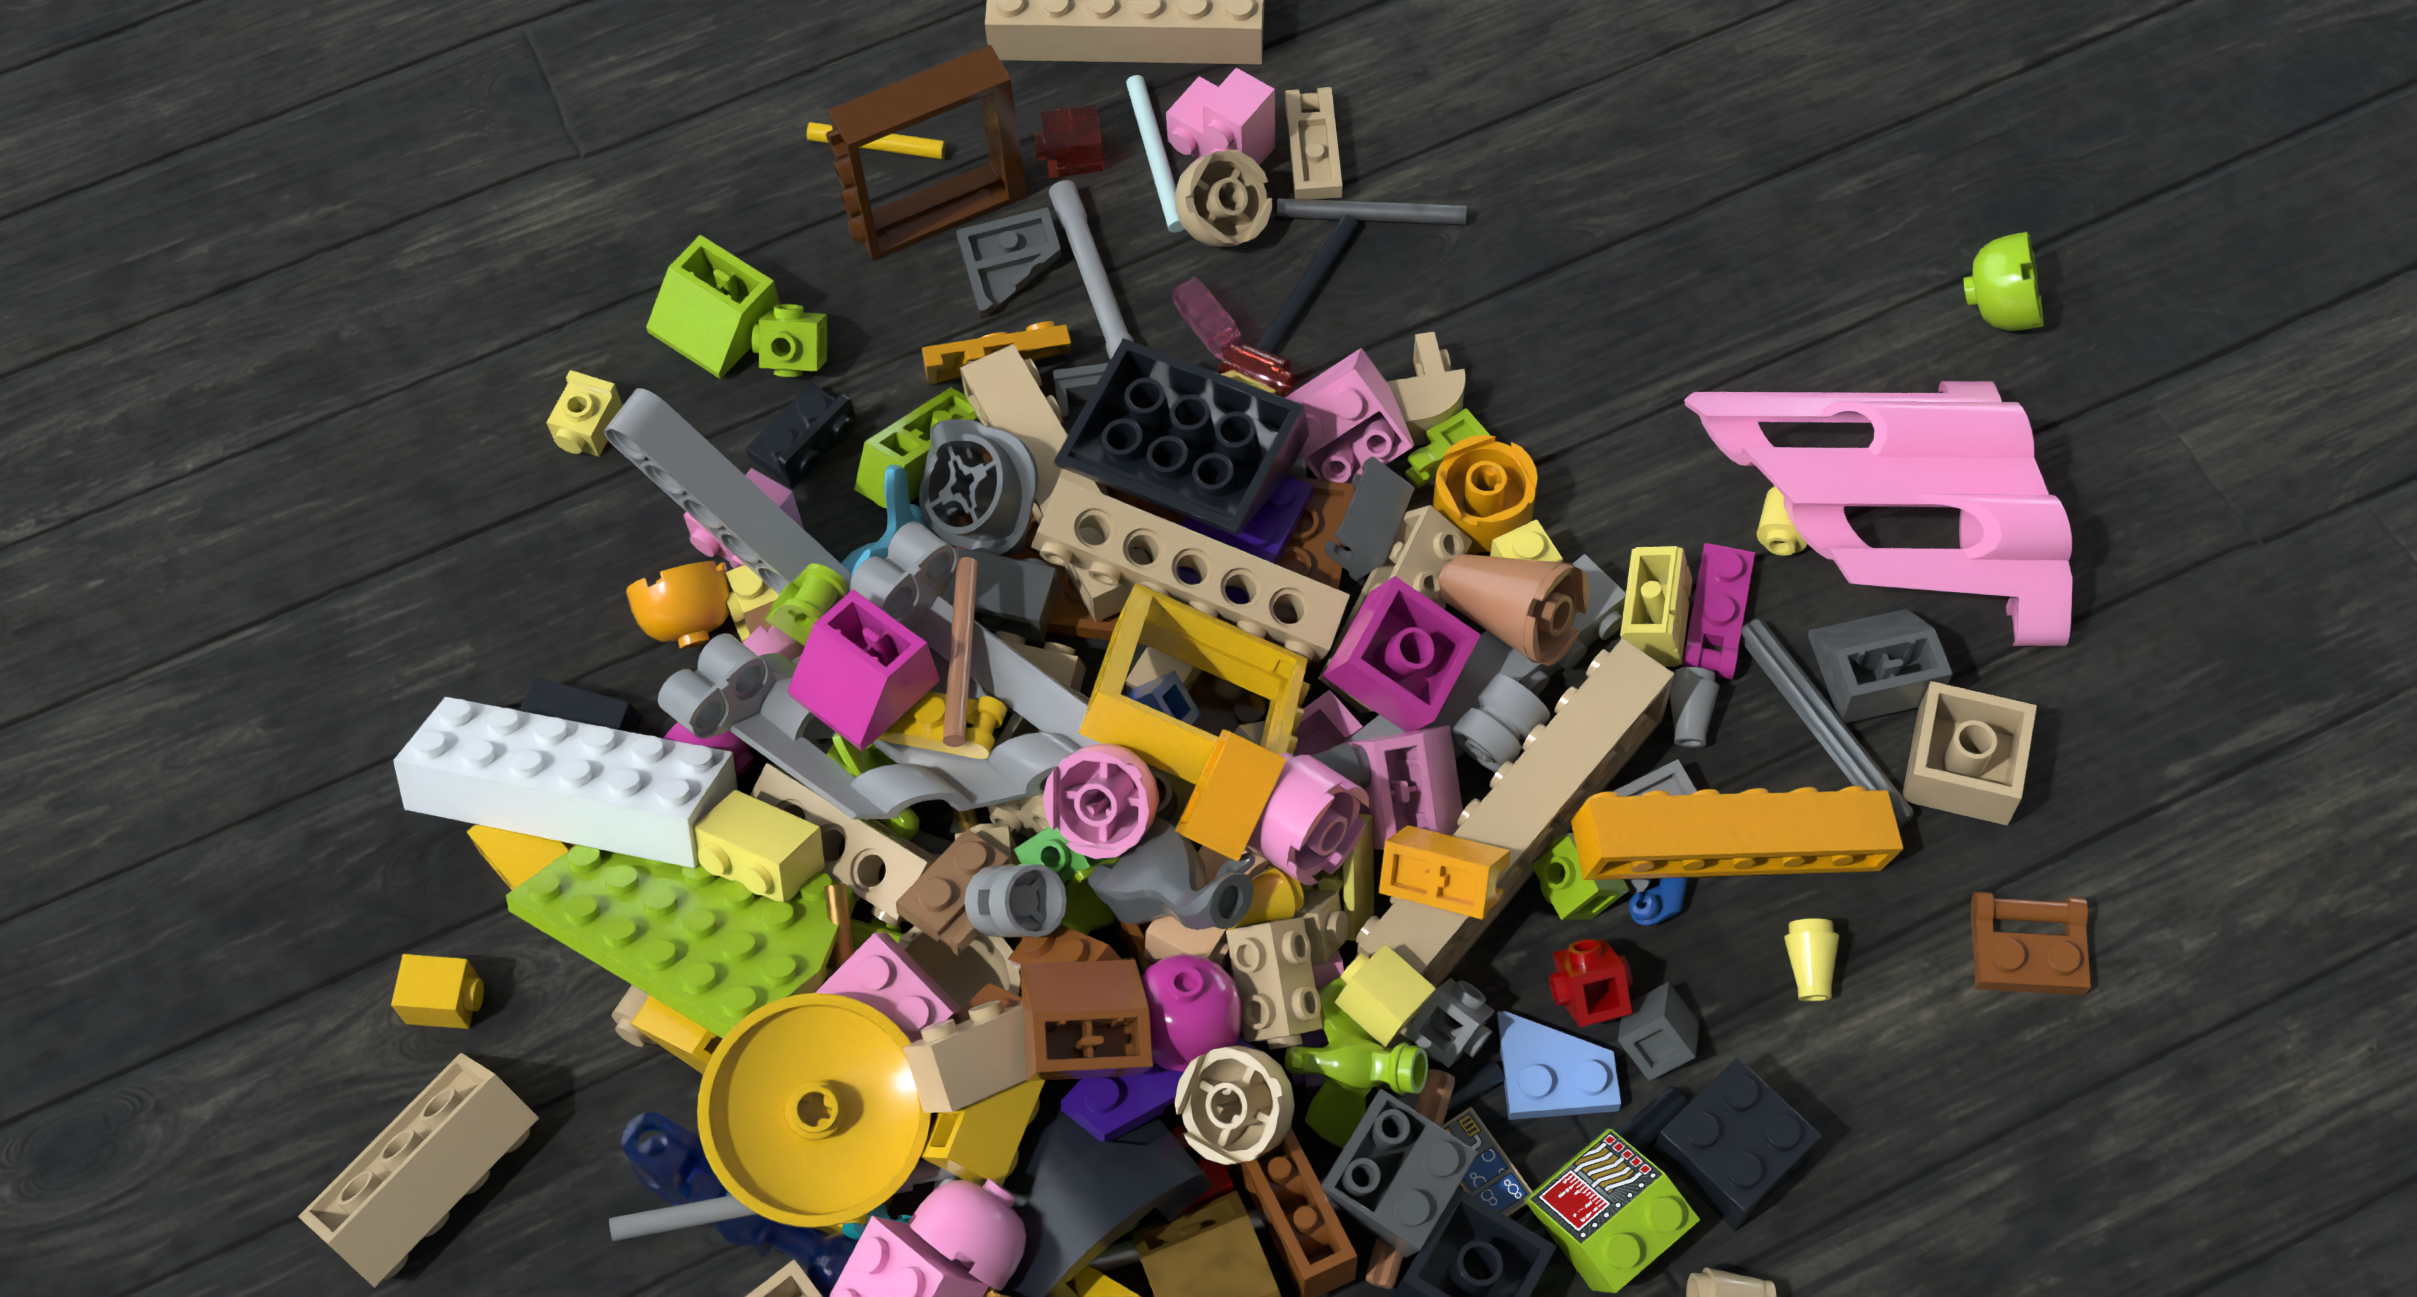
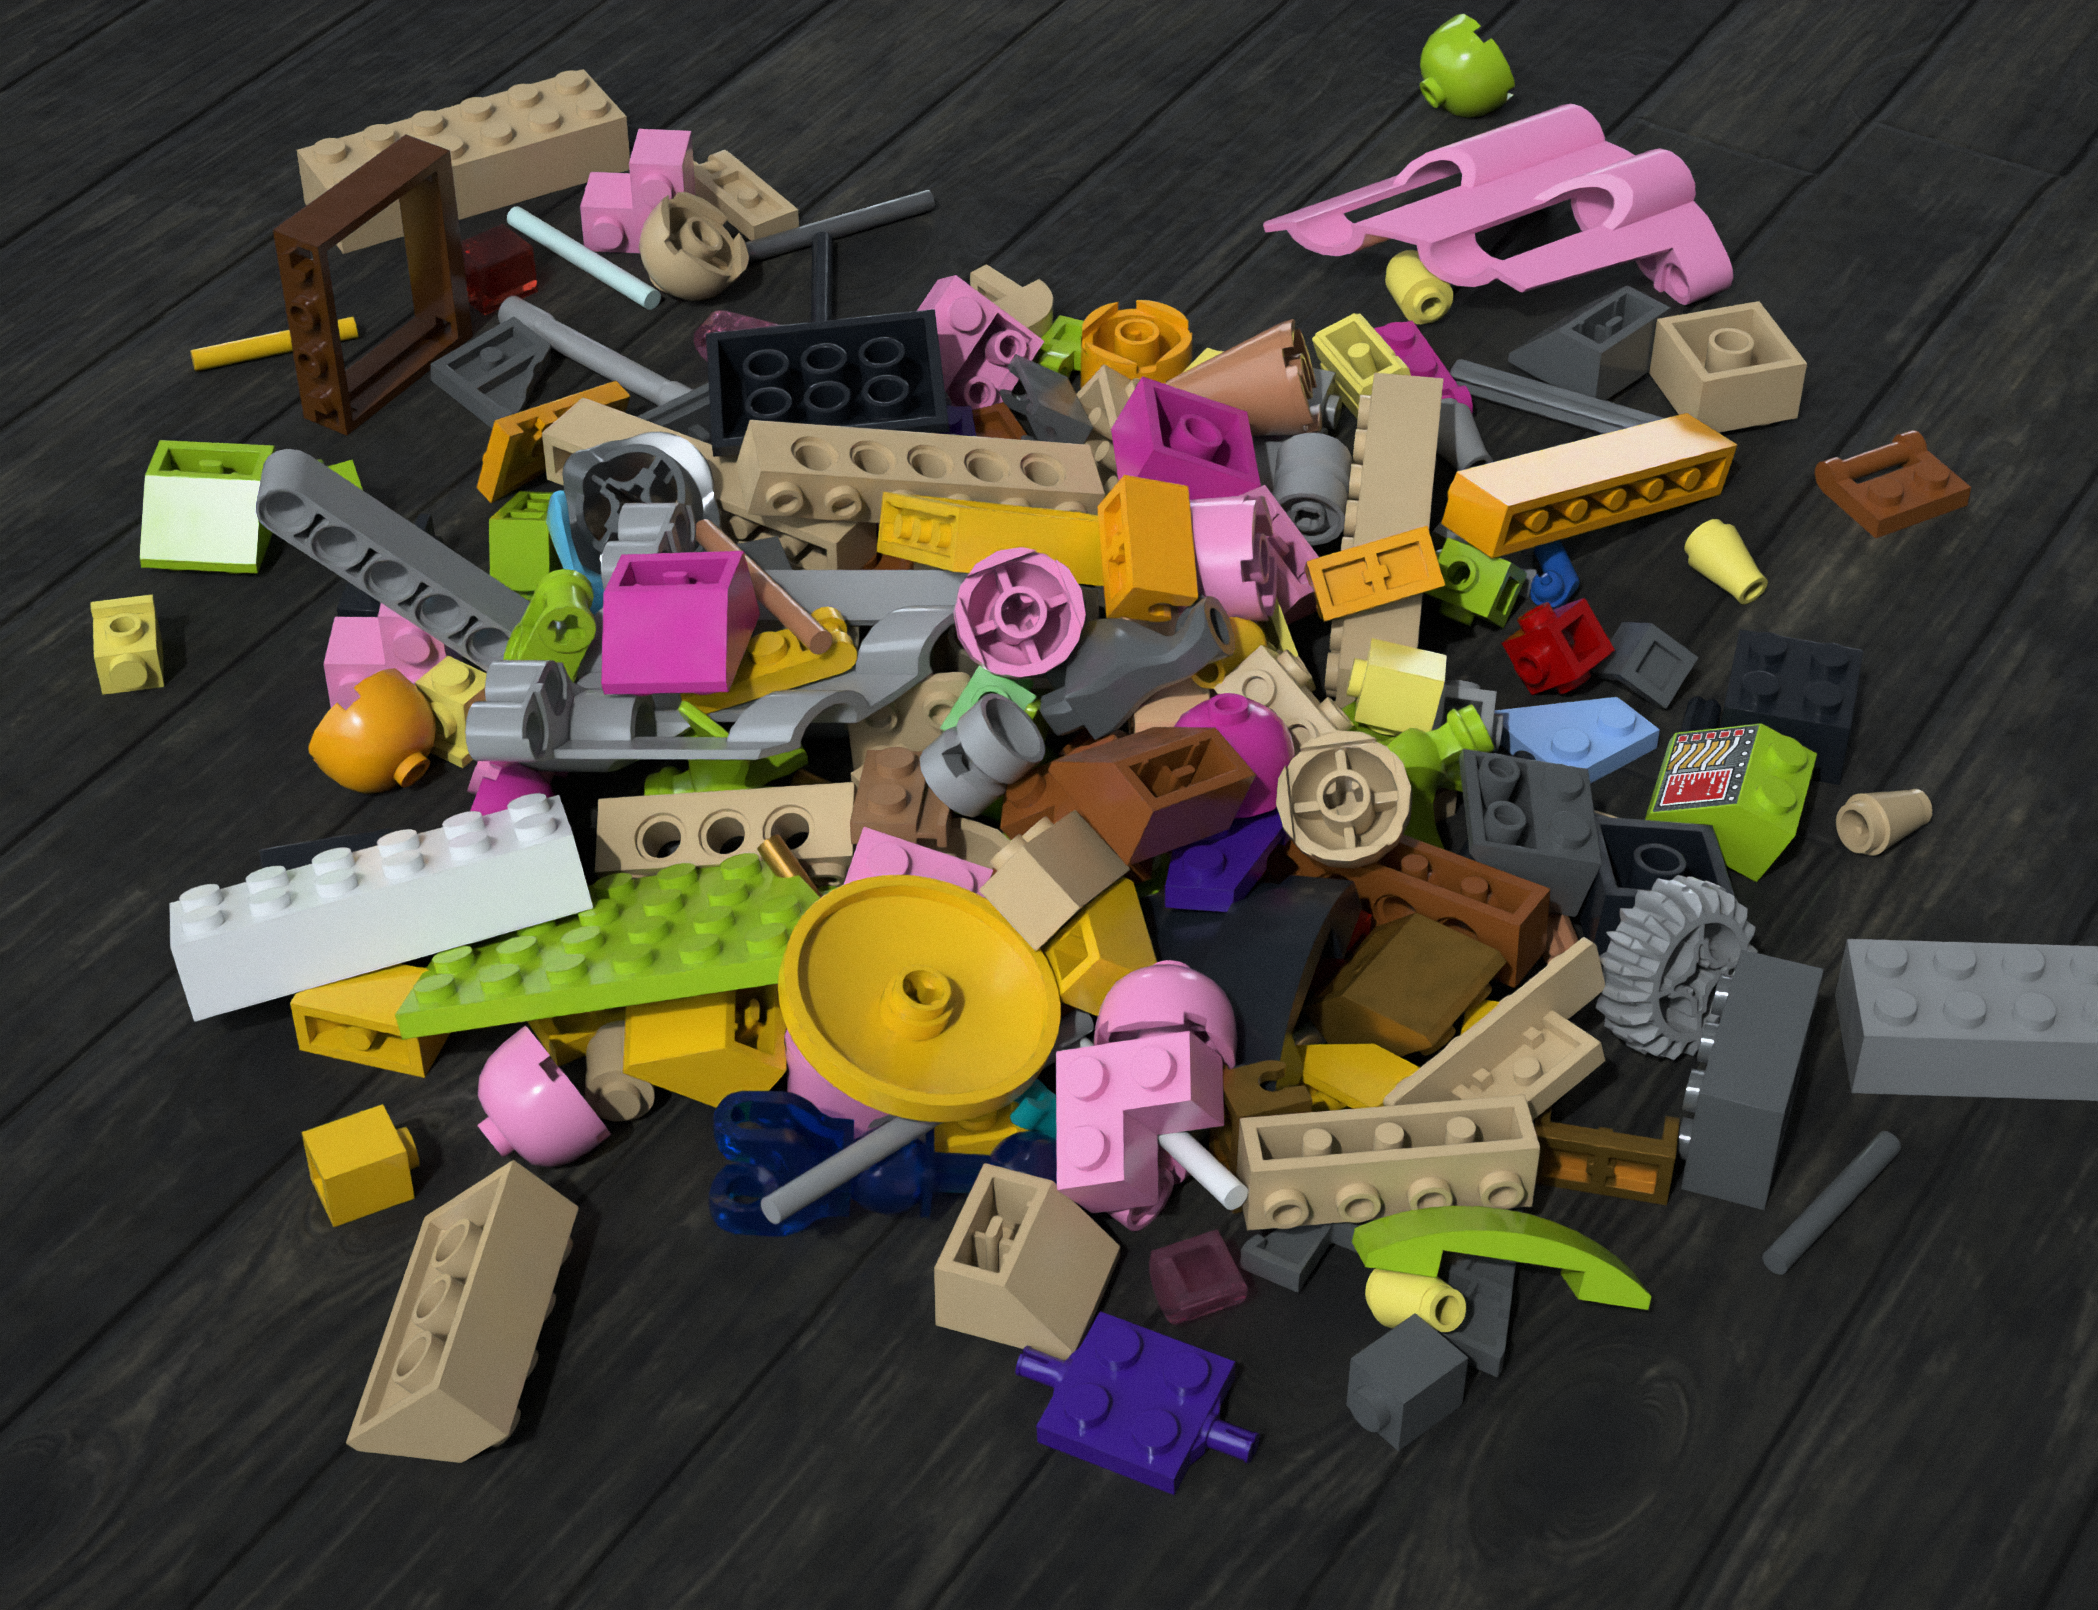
camera: 35 degrees left, 20 degrees down
light yellow brick [693,790,825,902] -> none
none -> bright pink cylinder [478,1026,611,1168]

